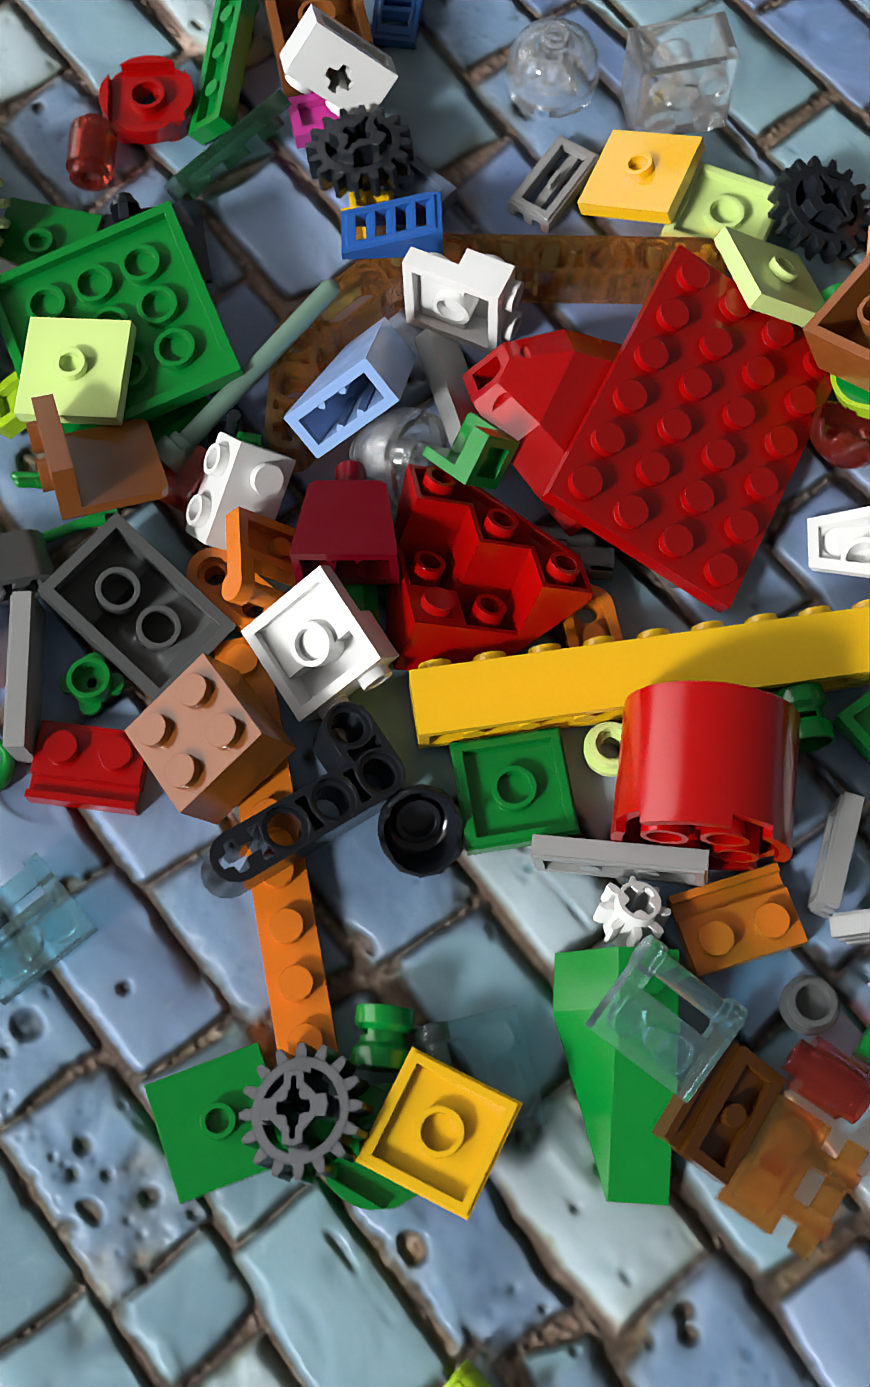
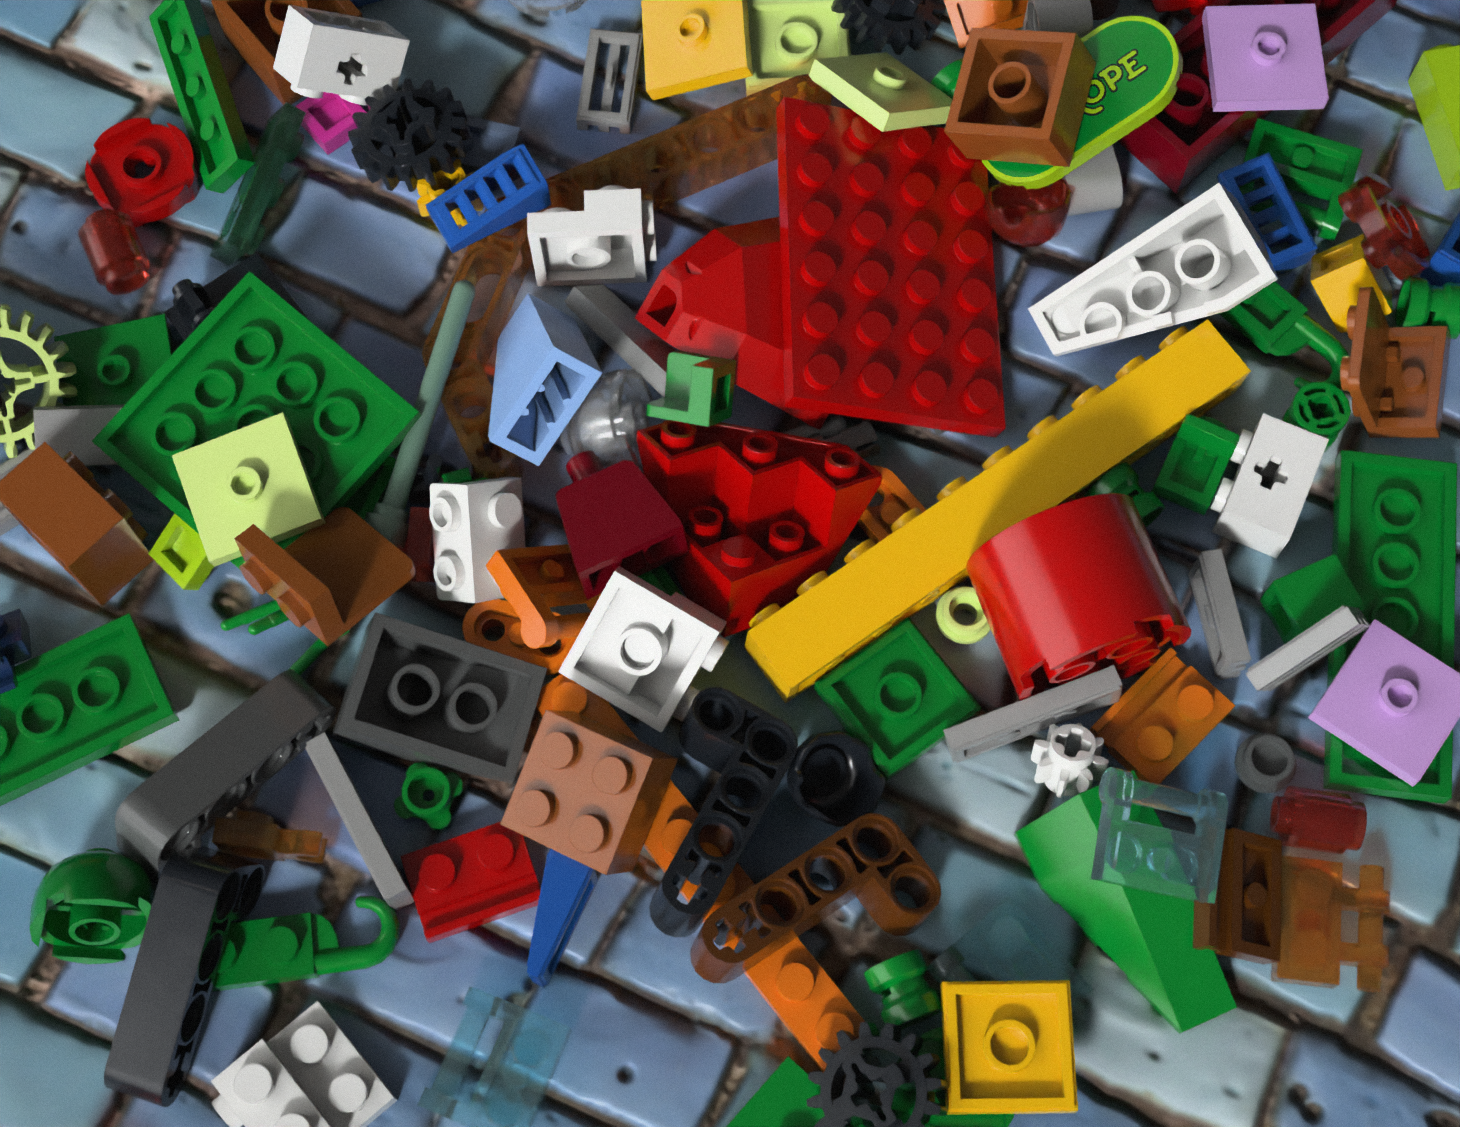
camera: 30 degrees left, 0 degrees up
none -> blue slope [527,849,598,988]
none -> reddish brown beam [690,813,941,983]

